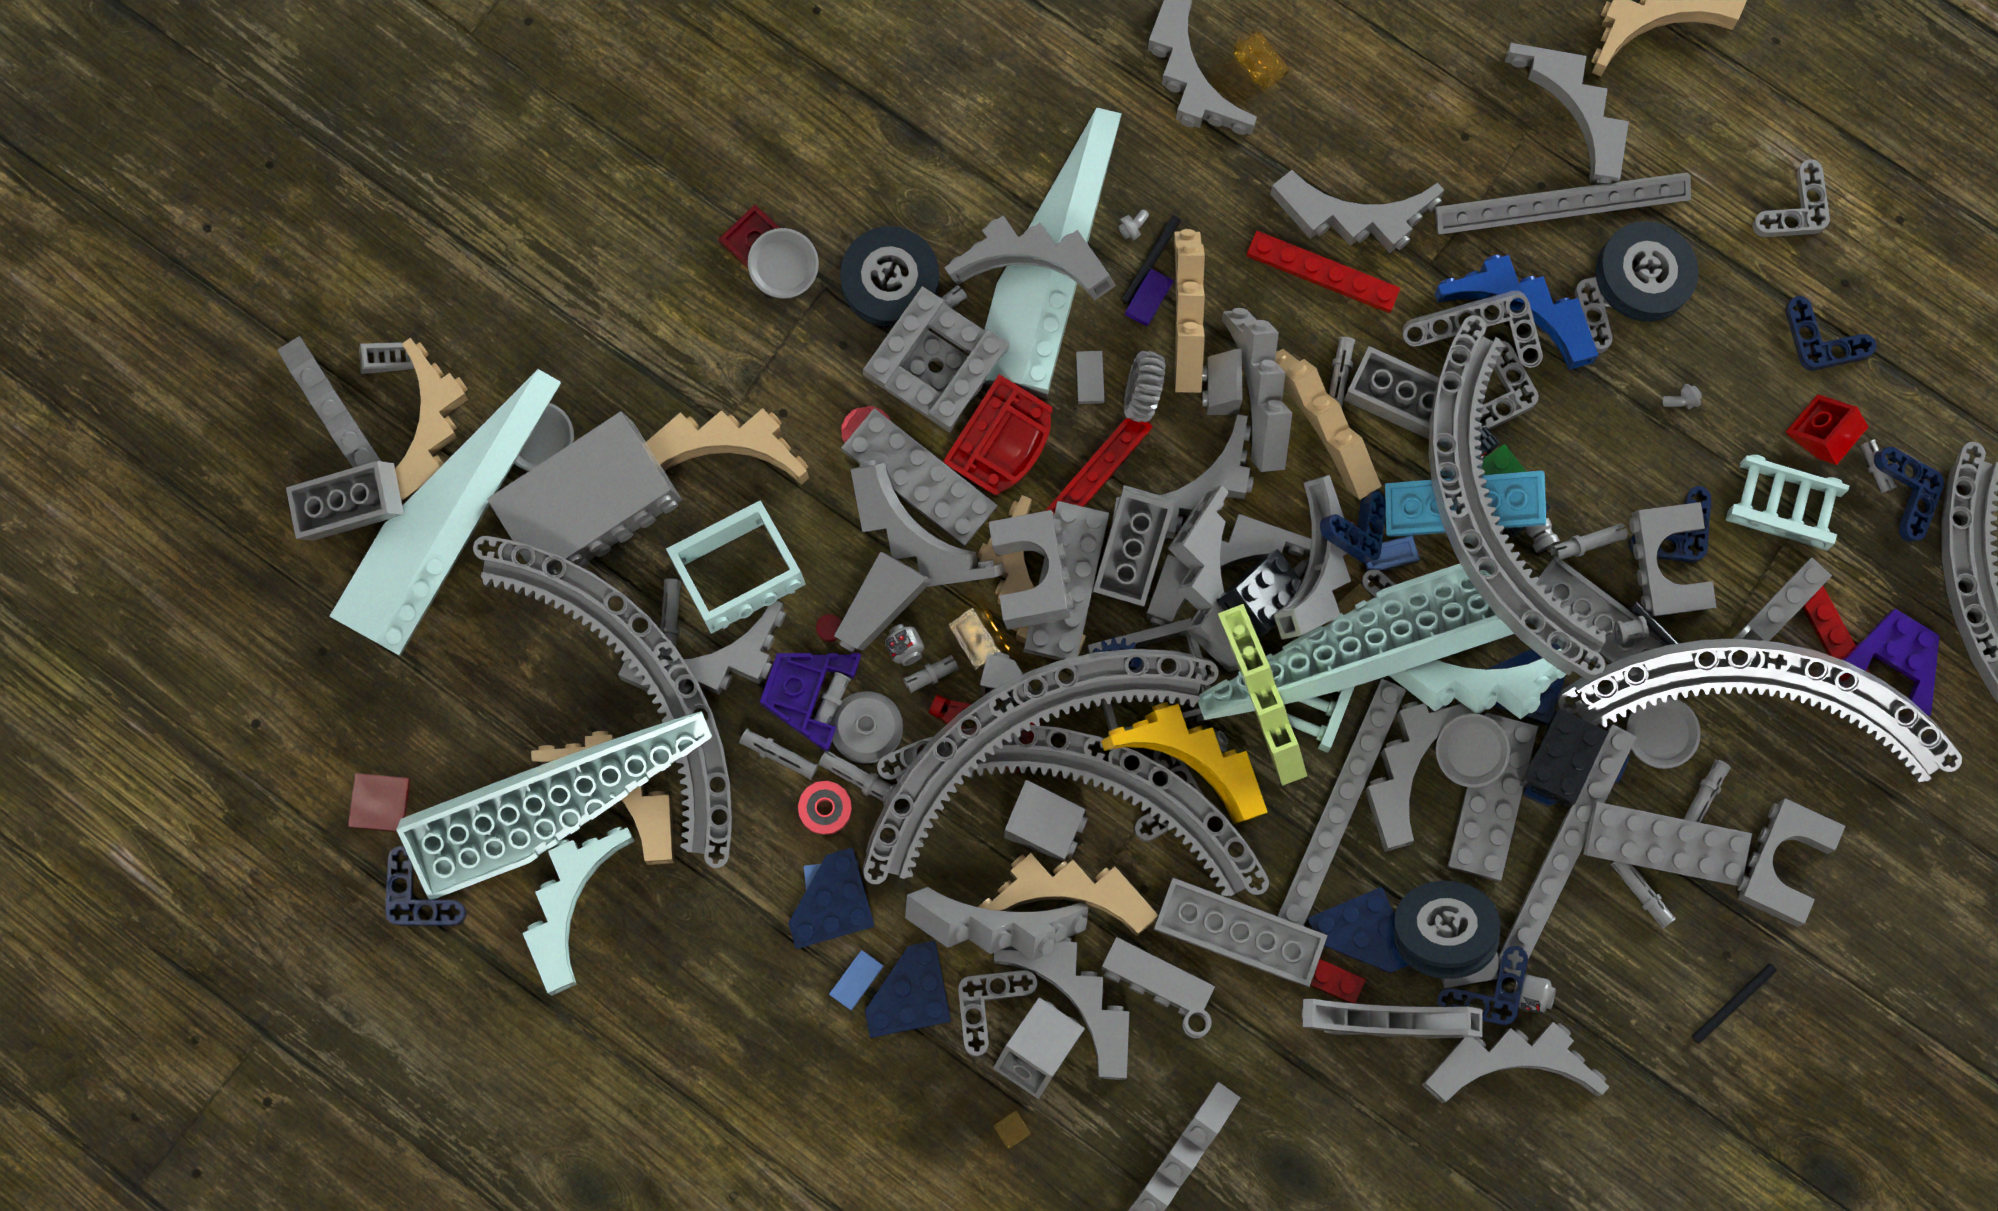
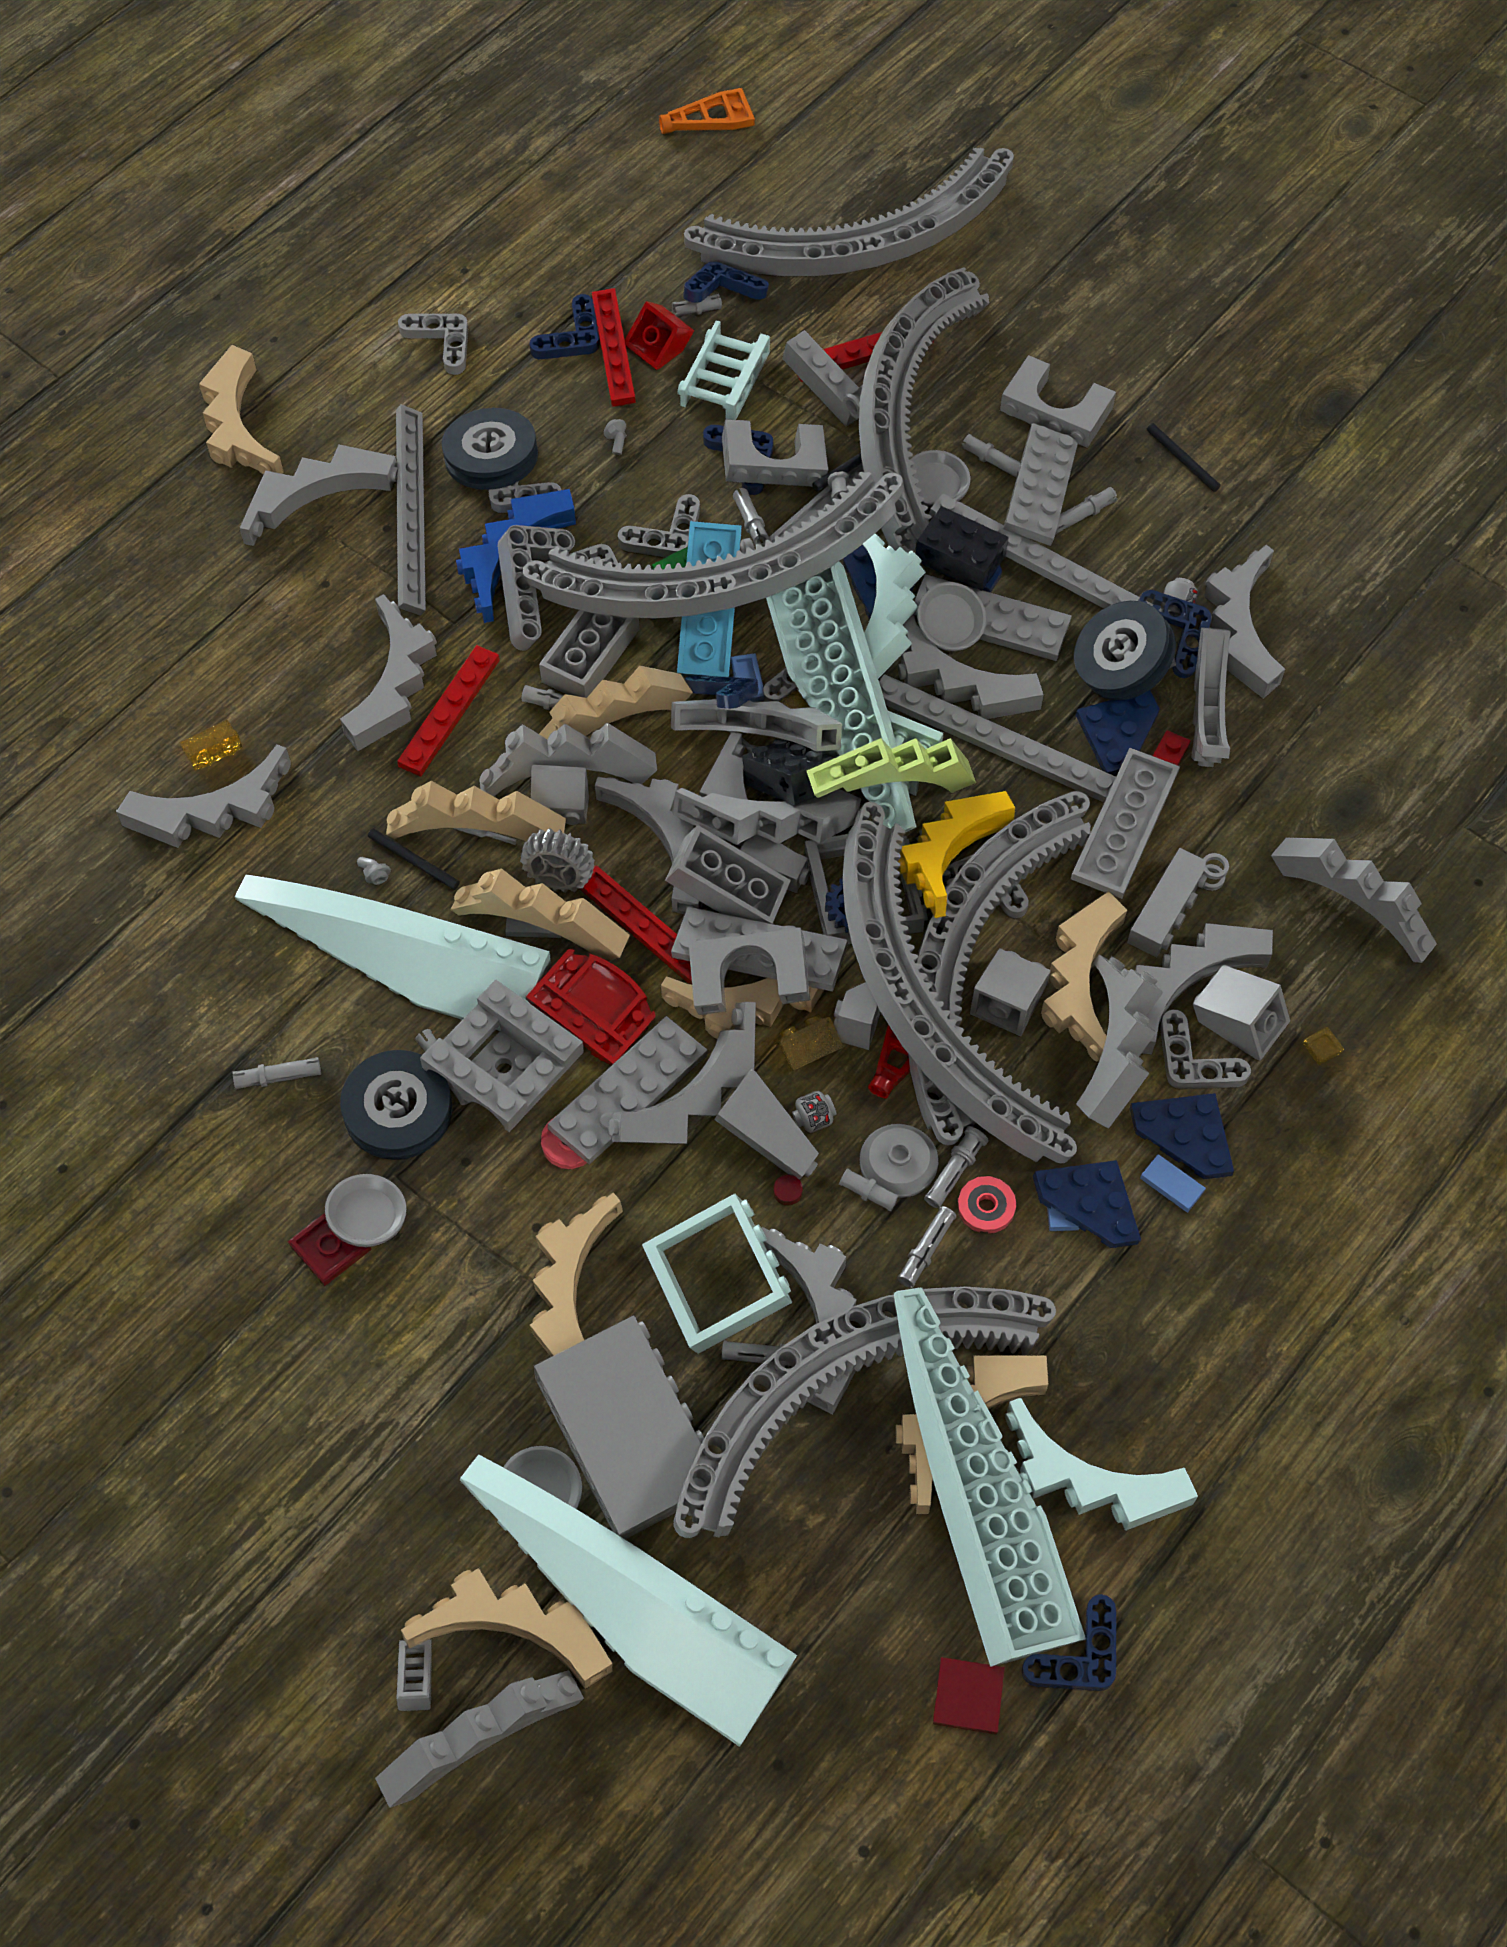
camera: 85 degrees left, 15 degrees down
light grey brick [286,461,404,541] -> none
dark purple wing [760,653,861,752] -> none
light grey pin [903,655,959,693] -> none
light grey arch [944,216,1116,301] -> none
dark purple slope [1125,269,1174,327] -> none
dark purple wing [1842,609,1939,717] -> none
none -> light grey pin [233,1057,321,1090]
none -> tan arch [451,868,630,960]
none -> red plate [592,288,636,407]
none -> light grey beam [618,494,700,557]

